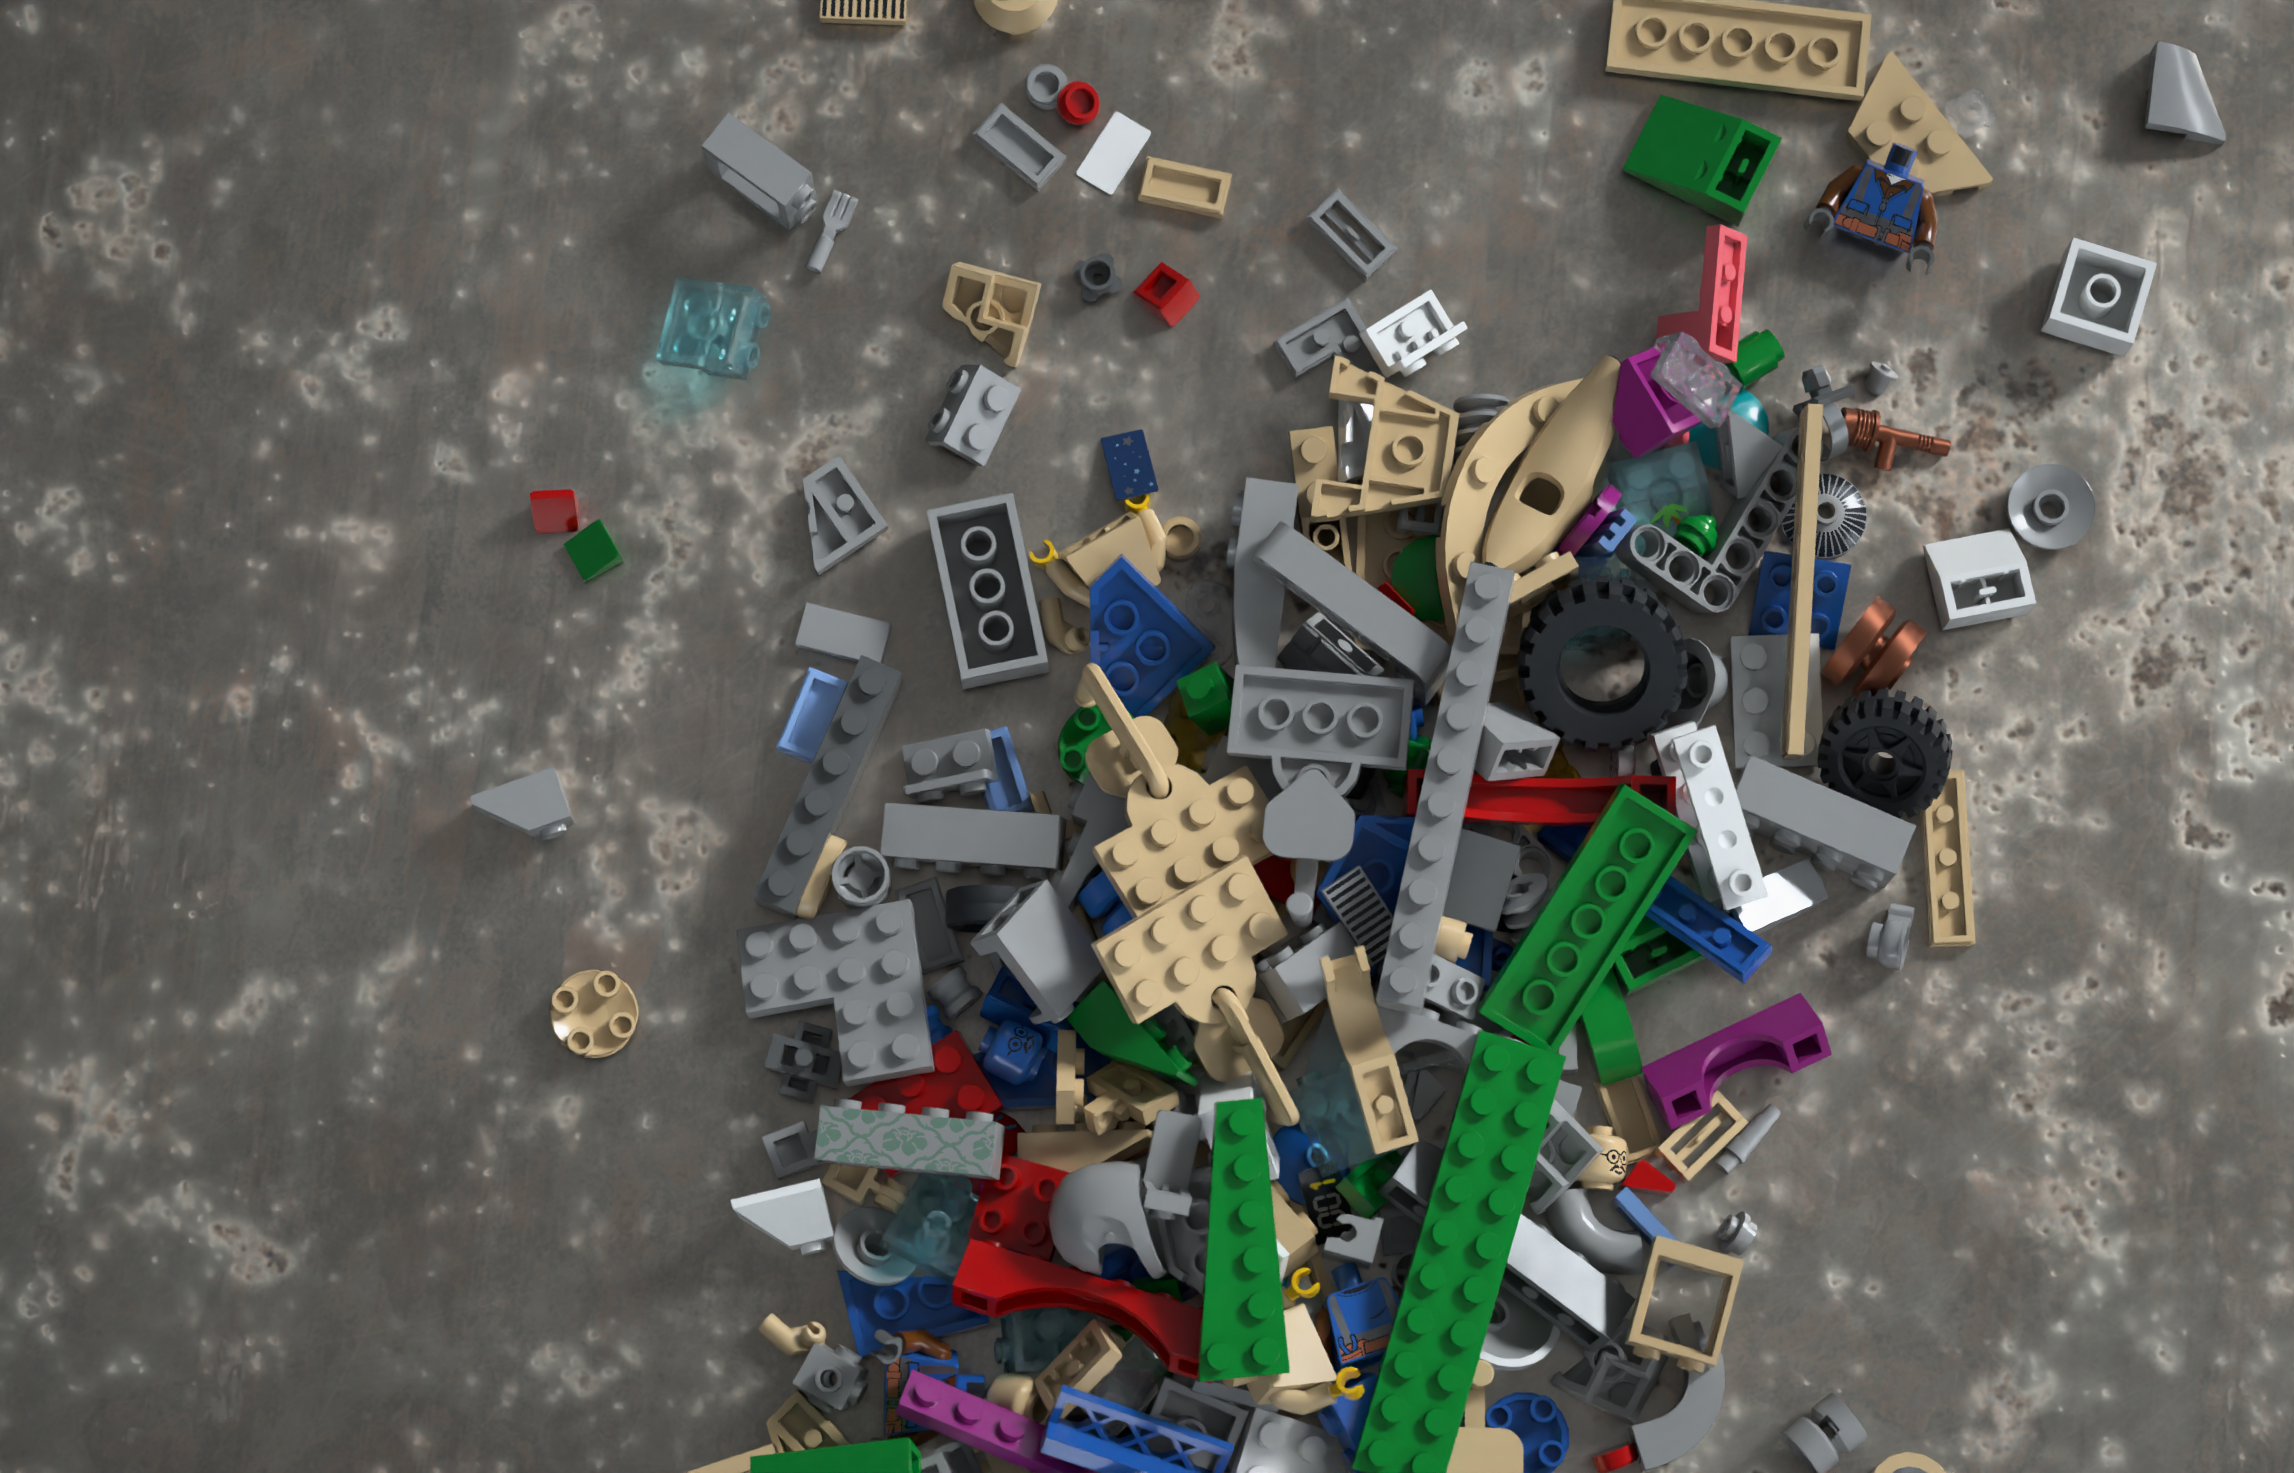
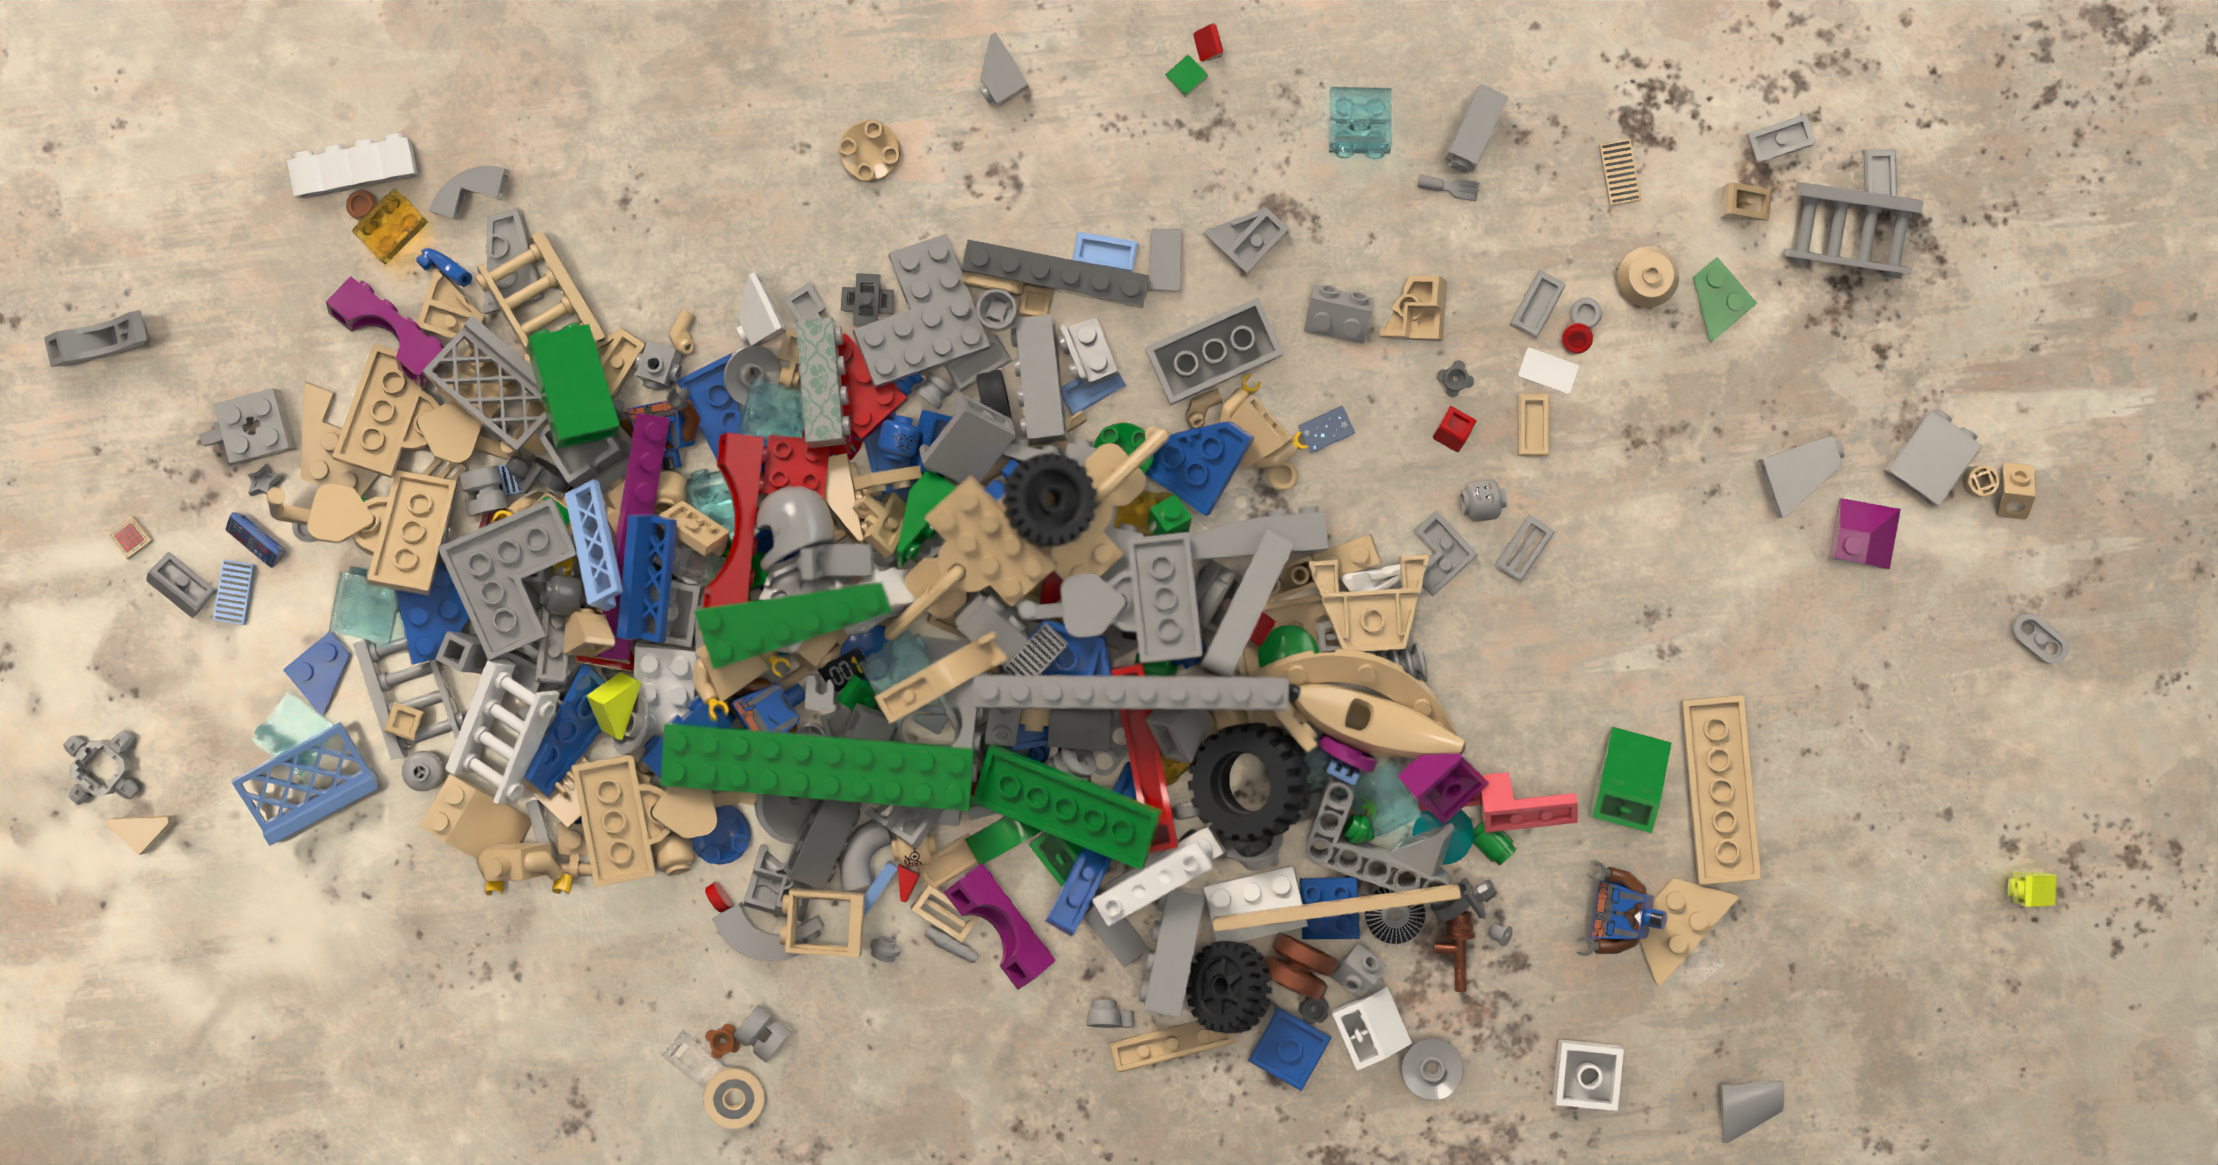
camera: 80 degrees right, 10 degrees up
white bracket [1359,290,1468,378] -> none
clear bracket [1650,332,1743,429] -> none
none -> black wheel [1002,453,1098,547]
none -> tan tile [1018,284,1054,317]
none -> blue plate [1248,1007,1332,1091]
none -> dark grey plate [1299,996,1329,1024]
none -> light grey brick [1330,943,1386,999]
none -> light grey head [1460,480,1507,521]

